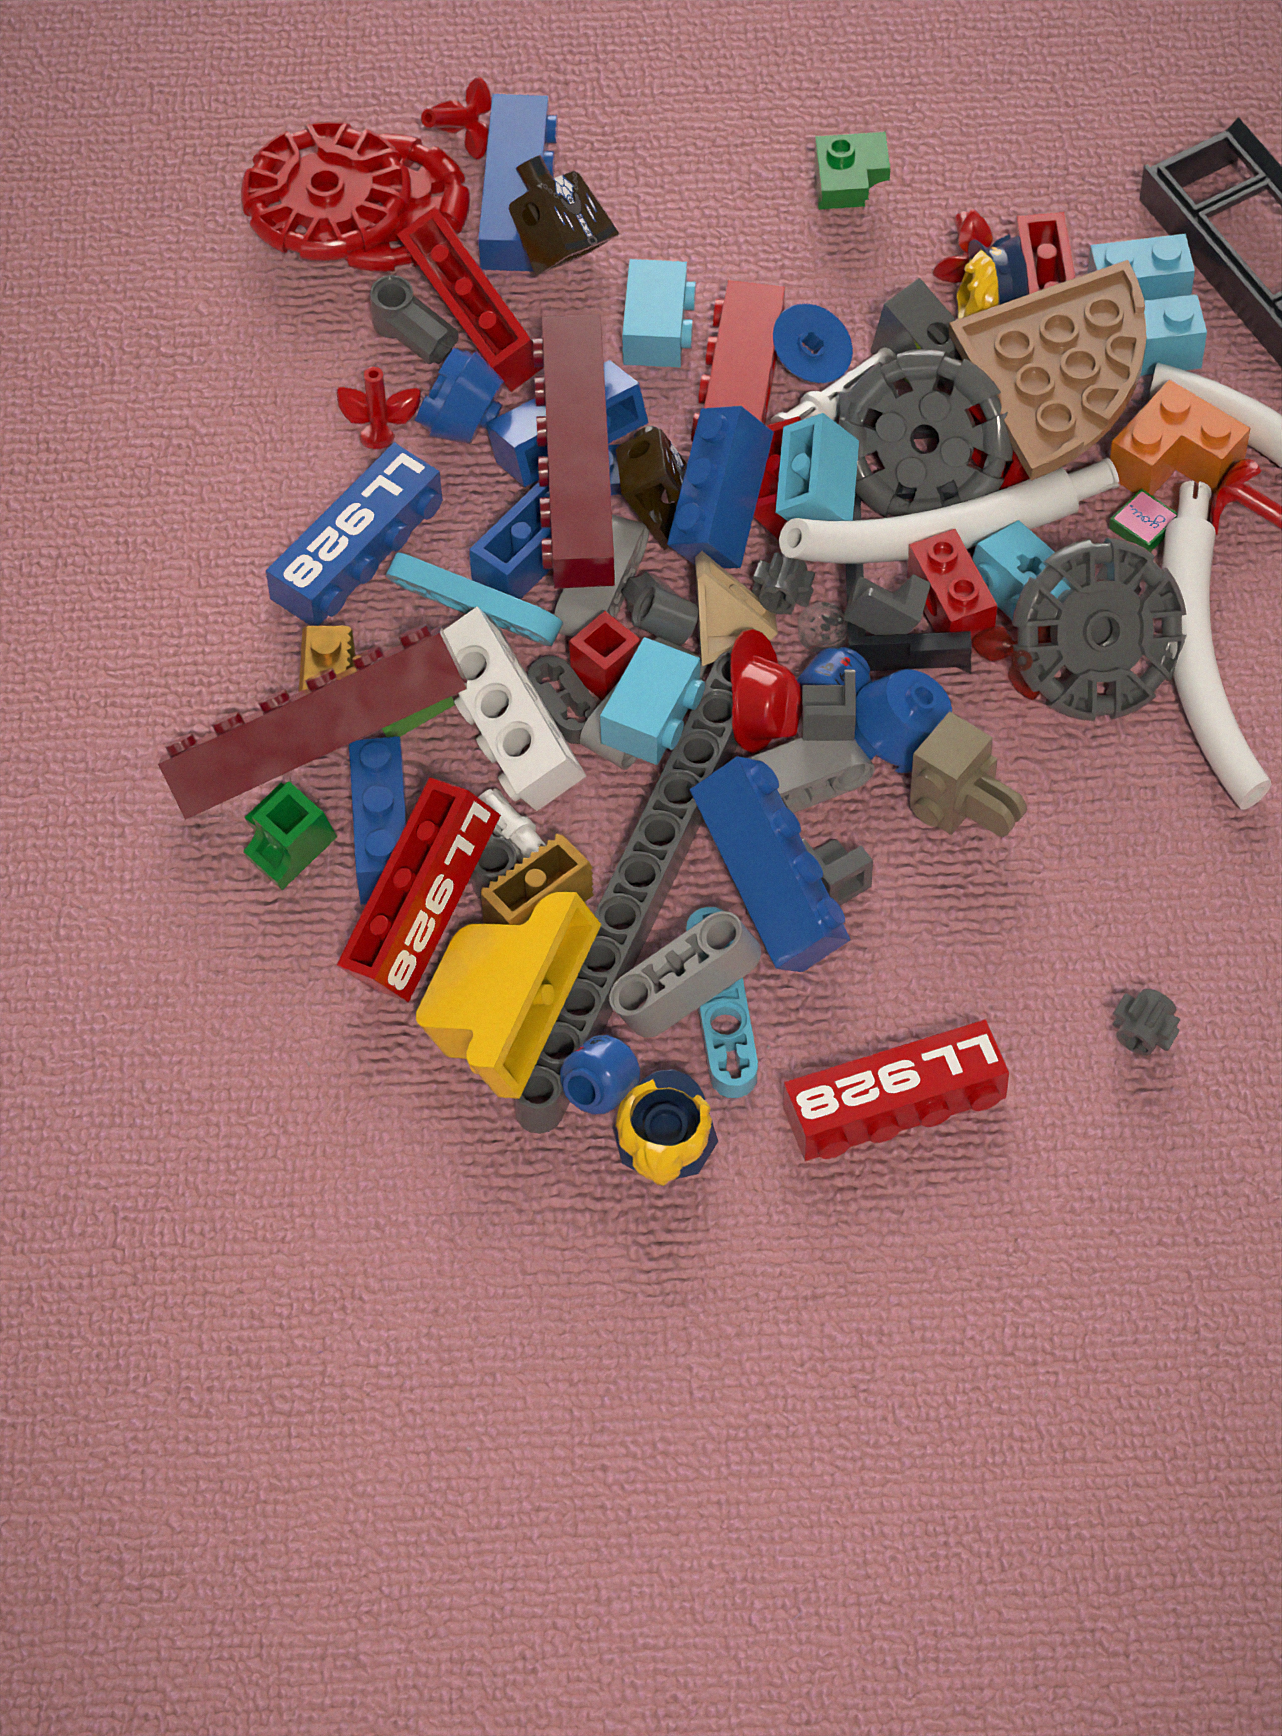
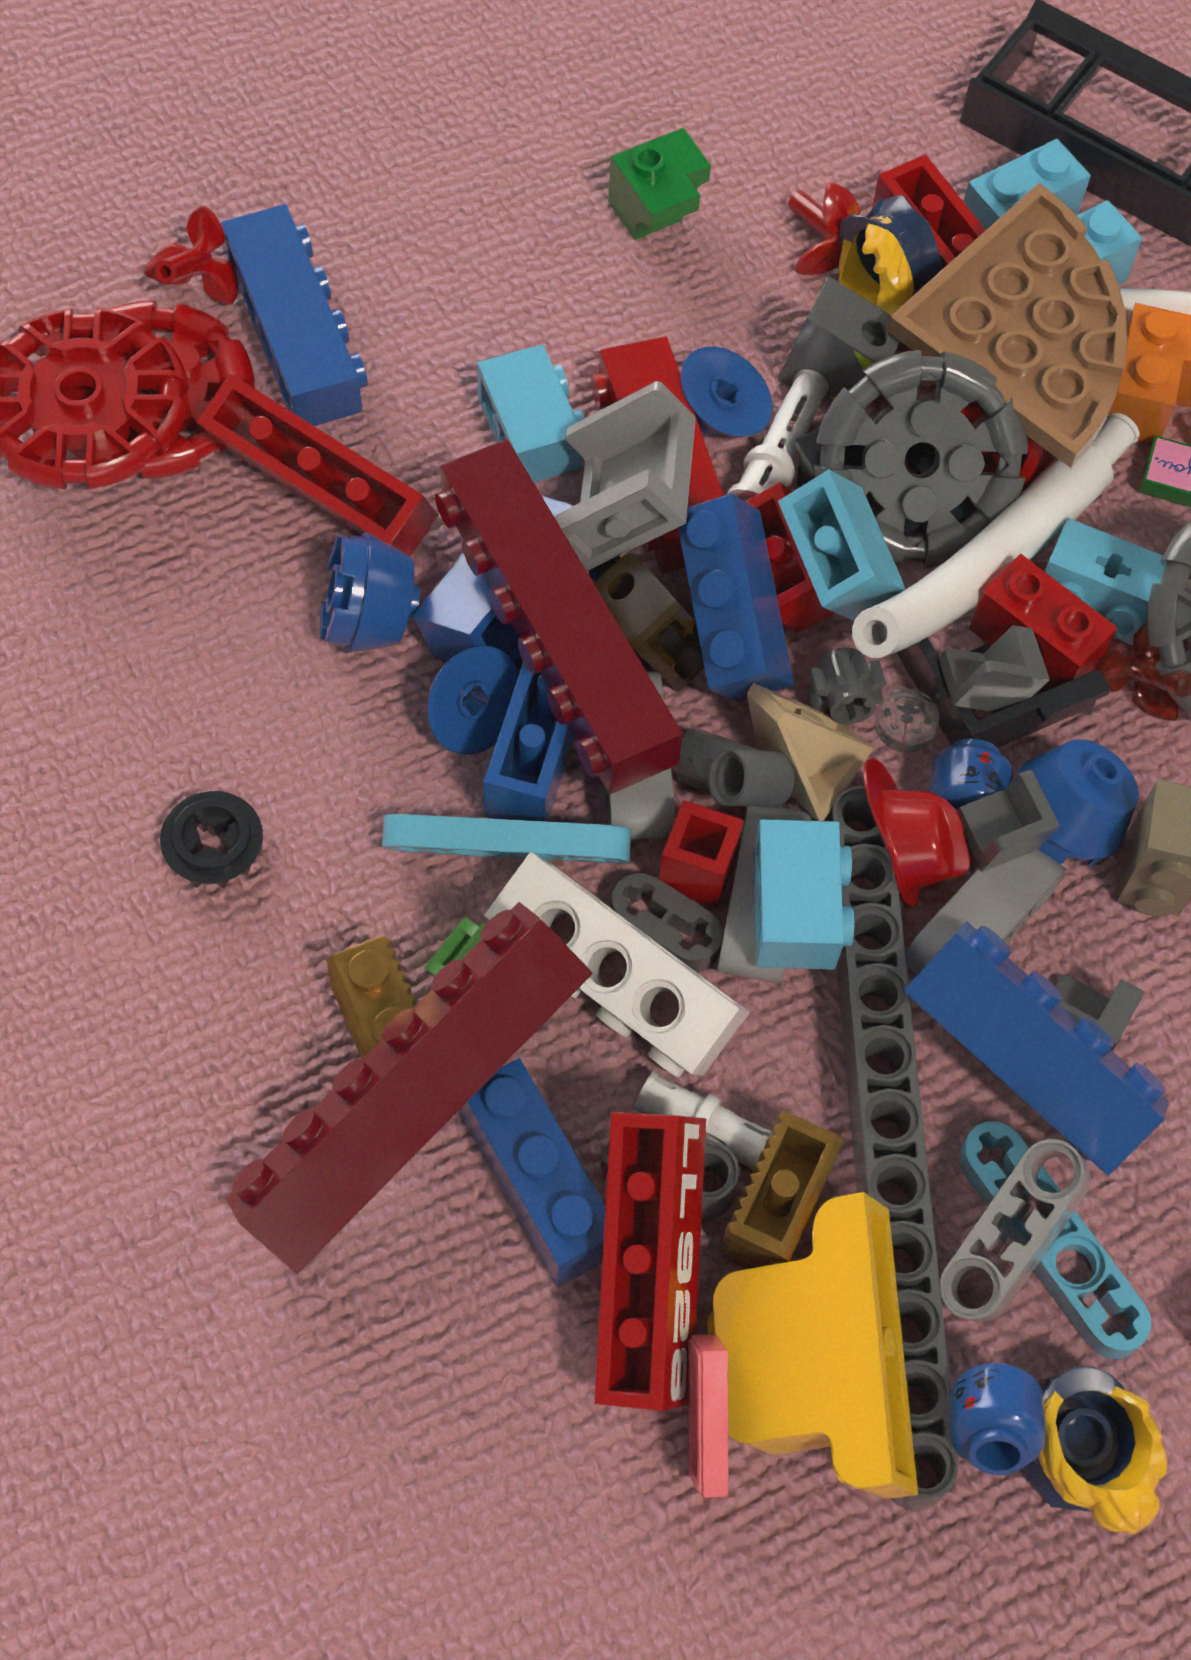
camera: 30 degrees left, 5 degrees up
green brick [243,781,337,890] -> none
blue brick [266,442,443,626] -> none
red plant [337,367,421,449] -> none
dark grey piece [370,275,459,364] -> none
dark brown torso [509,155,620,276] -> none
none -> black gear [160,791,263,888]
none -> blue piece [427,646,519,755]
none -> light grey panel [554,381,696,570]
none -> coral tile [688,1334,729,1498]

